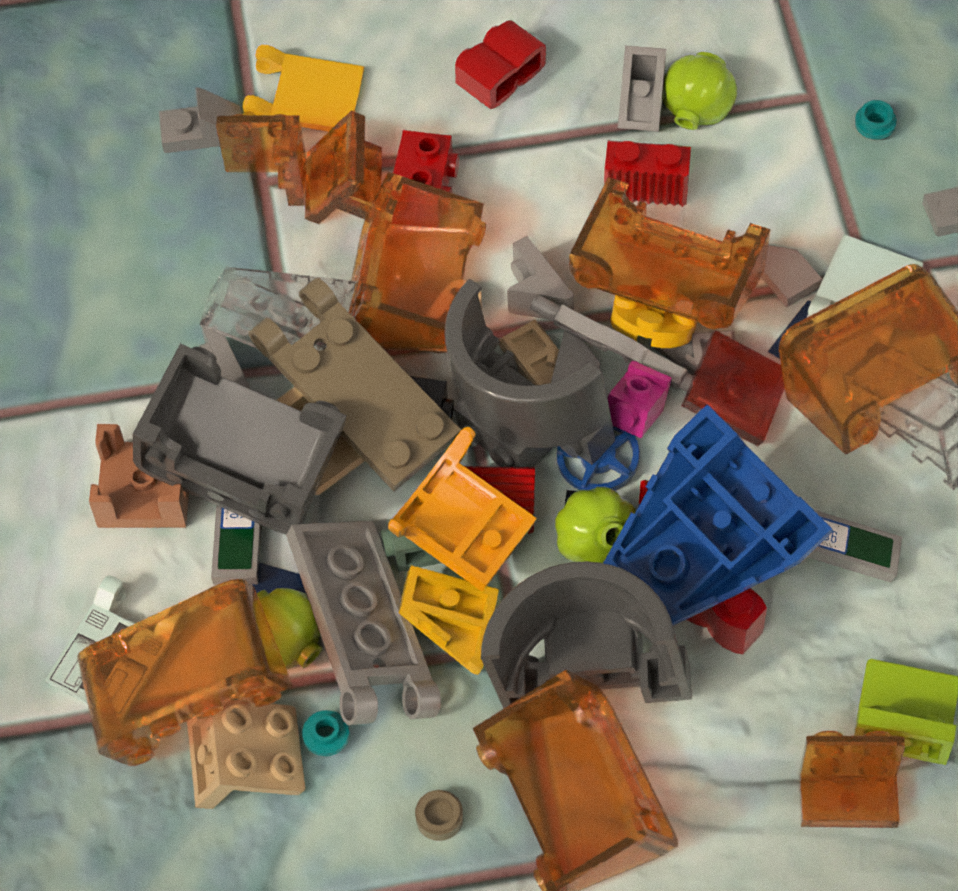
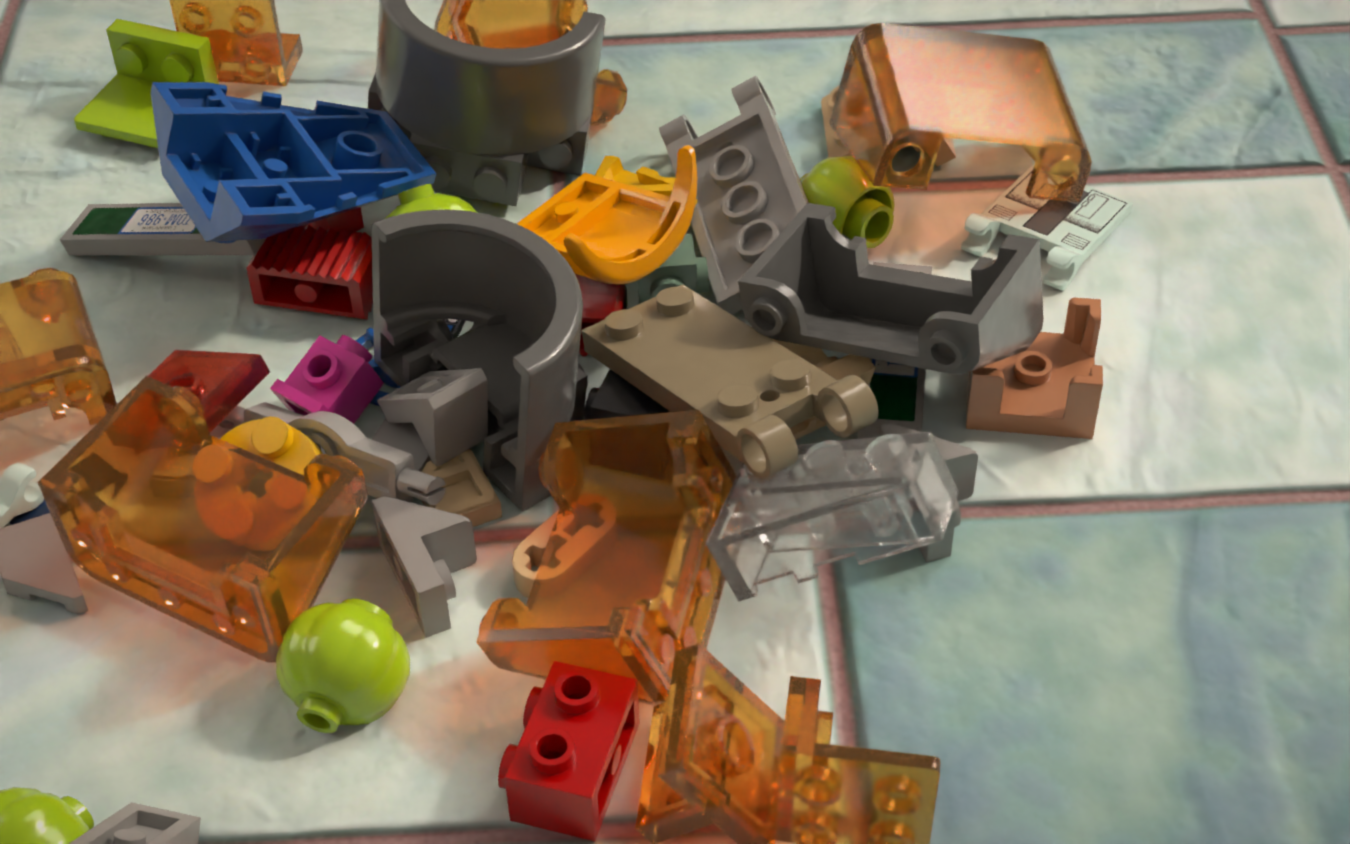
camera: 175 degrees left, 15 degrees down
teal plate [302,710,350,757] -> none
dark tan tile [415,790,463,841] -> none
red brick [604,140,691,207] -> none
none -> lime plant [276,599,410,733]
none -> light grey slope [377,368,488,466]

